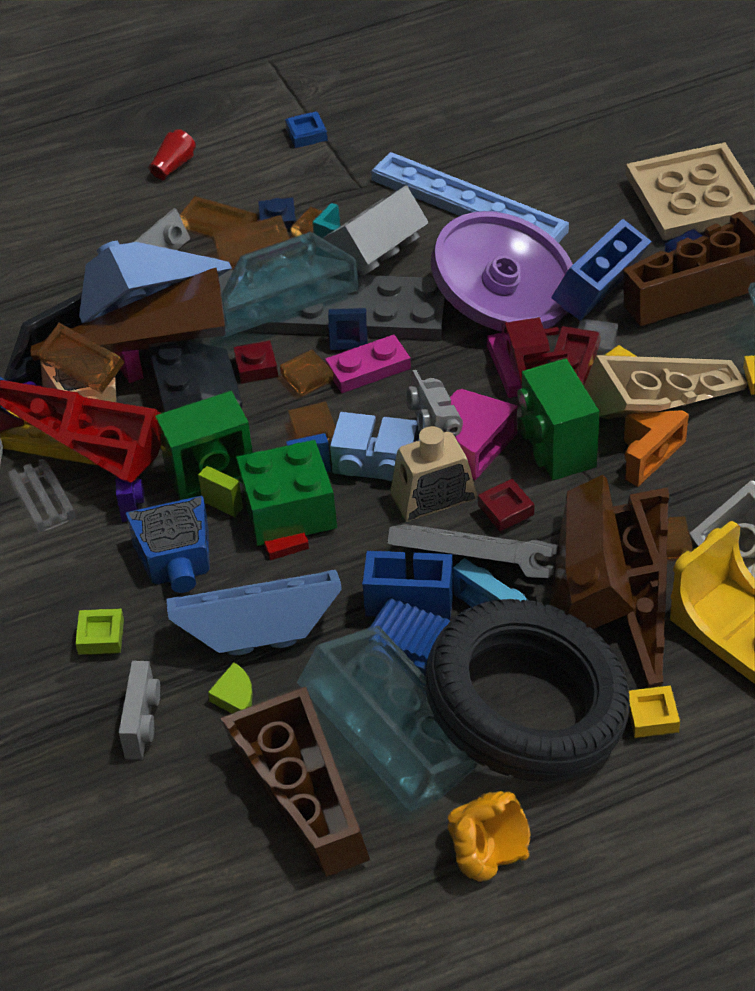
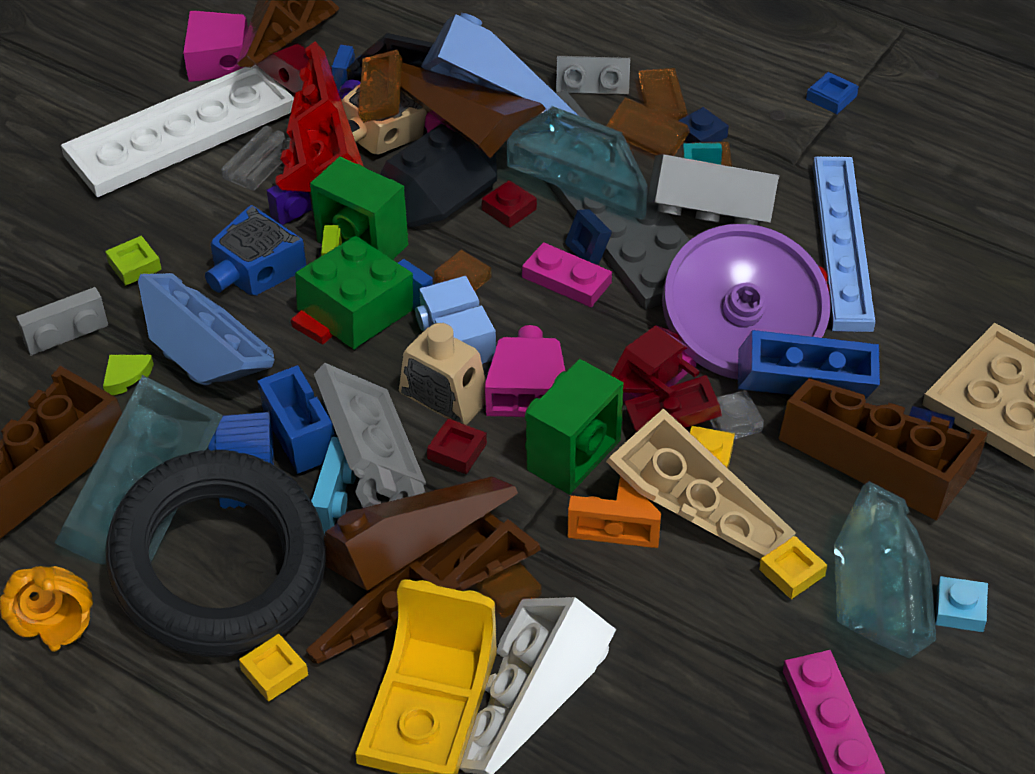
camera: 55 degrees right, 0 degrees up
red cone [149,129,196,180] -> none
clear orange tile [280,349,333,396] -> none
light grey hinge [406,370,463,436] -> none

